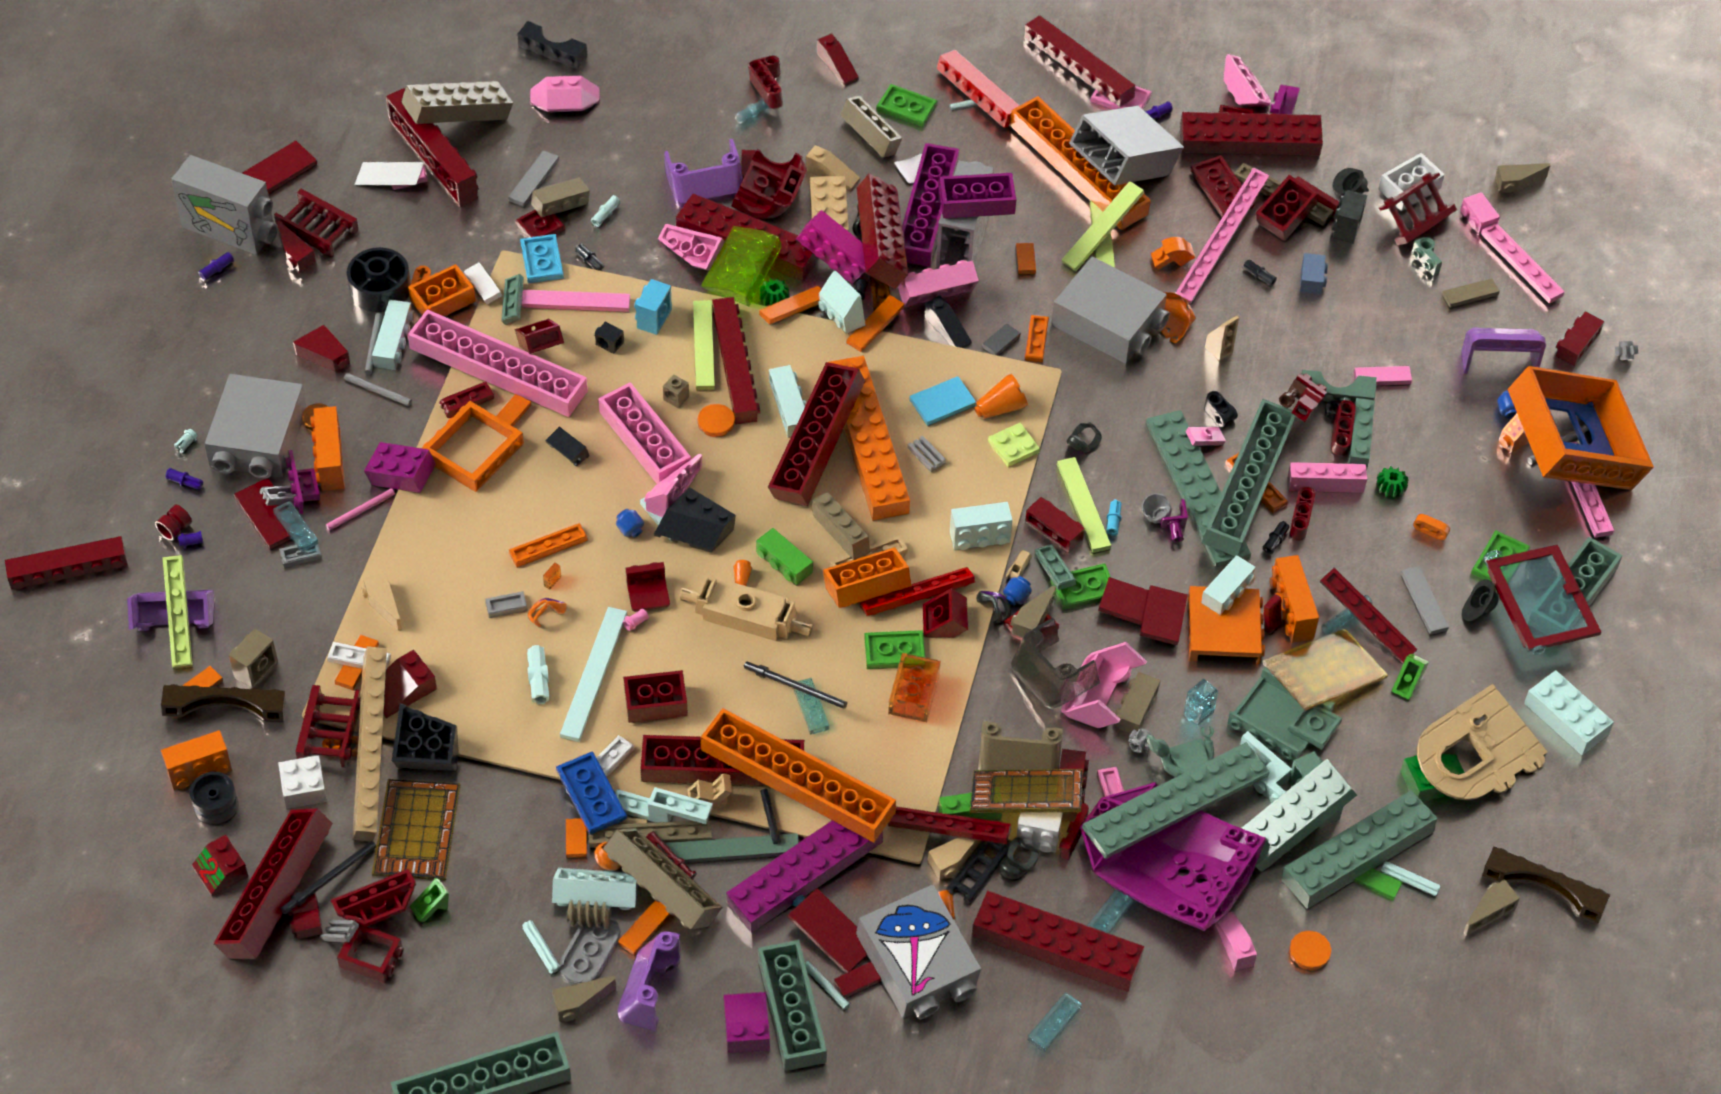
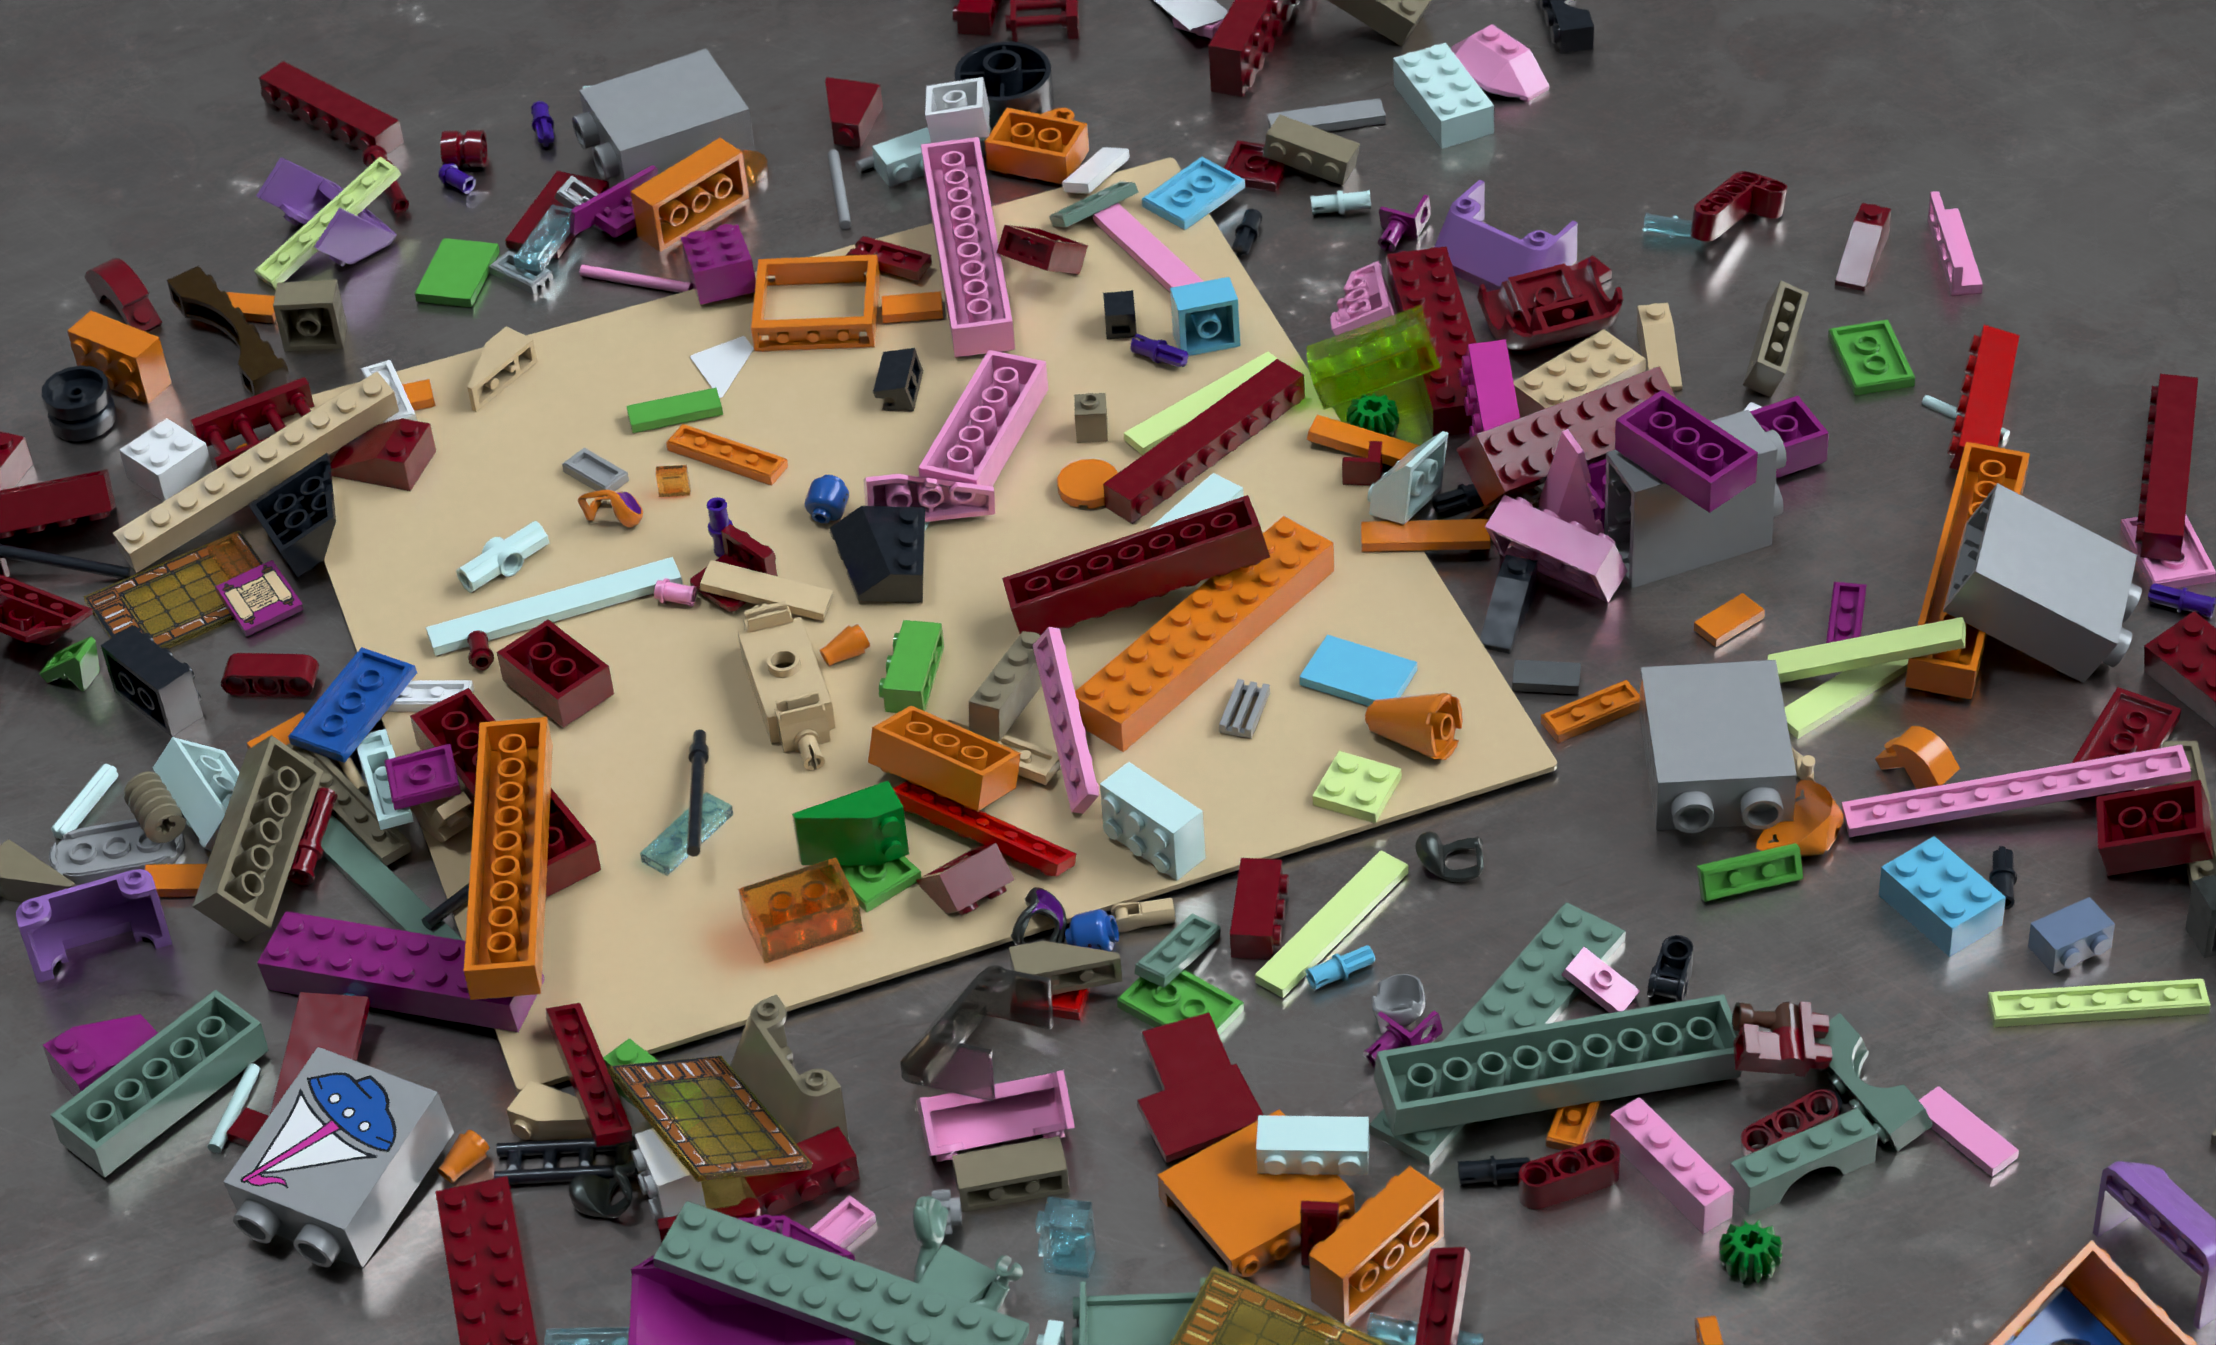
camera: 60 degrees right, 10 degrees down
tan slope [1205,316,1239,361] -> none
none -> dark red arch [84,258,162,332]
none -> black brick [101,625,203,737]
none -> clear orange tile [206,533,261,580]
none -> tile [215,560,303,637]
none -> dark red beam [221,653,319,697]
none -> dark red pin [362,145,409,213]
none -> magenta tile [384,744,461,810]
none -> bright green tile [415,238,500,307]
none -> dark red pin [467,630,494,670]
none -> bright green tile [626,388,723,433]
none -> white sticker [690,336,754,398]
none -> tan tile [700,560,833,621]
none -> dark purple pin [706,497,733,558]
none -> green slope [792,781,909,865]
none -> white brick [925,77,990,143]
none -> bright pink plate [1033,627,1100,814]
none -> dark purple axle [1130,334,1189,367]
none -> dark red panel [1342,441,1383,486]
none -> magenta bracket [1378,195,1431,252]
none -> light aqua brick [1393,43,1494,149]
none -> bright pink wedge [1539,429,1604,536]
none -> bright green tile [1697,843,1803,902]
none -> magenta tile [1826,582,1867,643]
none -> medium azure brick [1879,836,2006,957]
none -> bright pink fence [1928,191,1983,296]
none -> yellowish green tile [1987,978,2211,1027]

